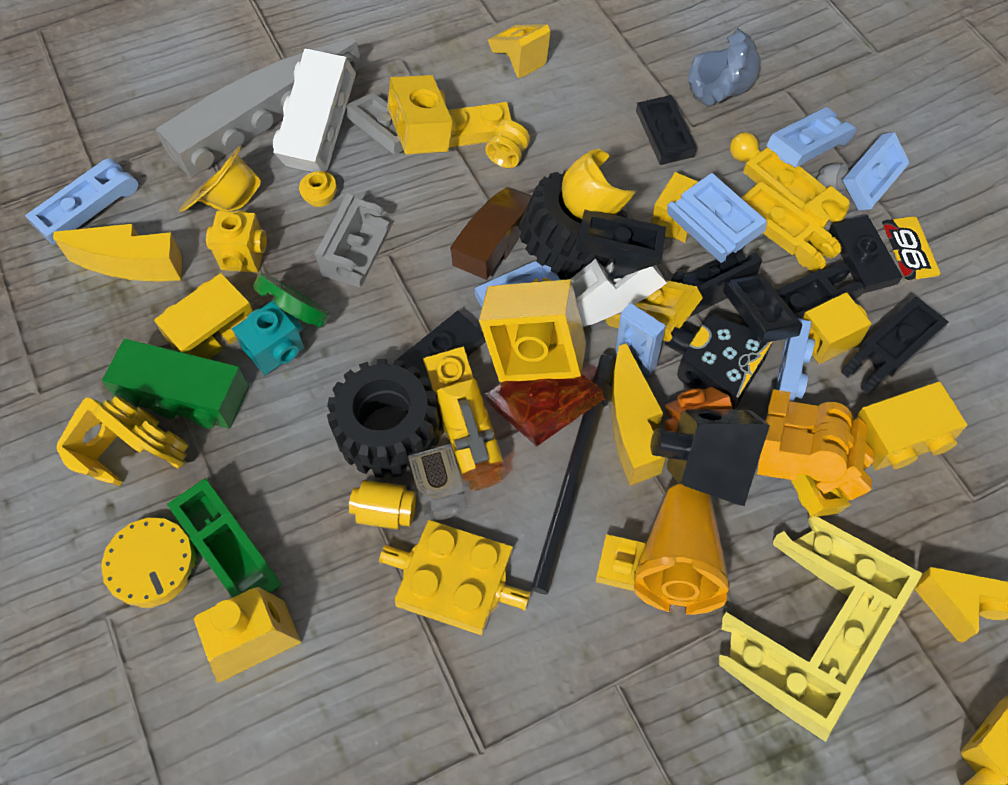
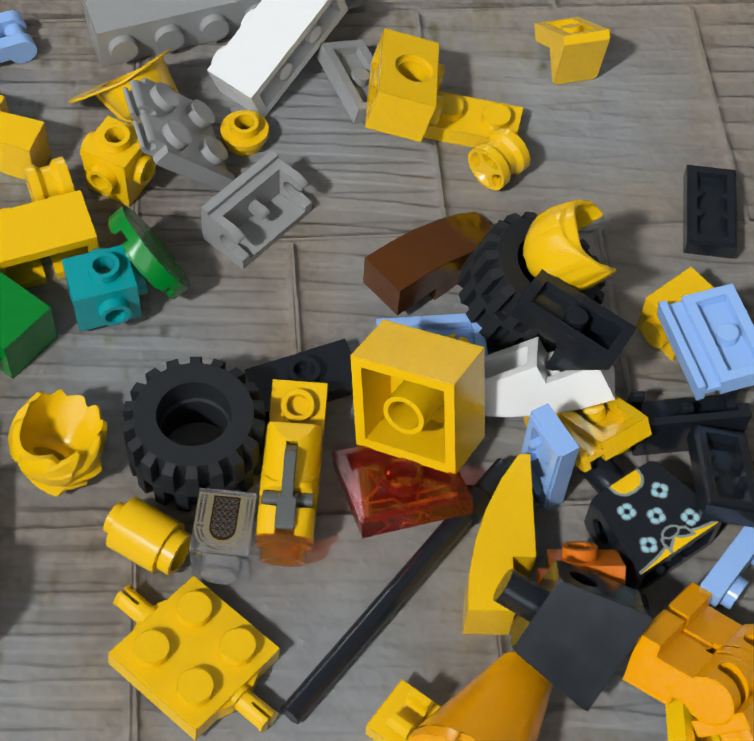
camera: 15 degrees right, 5 degrees down
none -> yellow hair [8,389,107,497]
none -> yellow wheel [22,156,75,202]
none -> light grey plate [123,77,236,191]

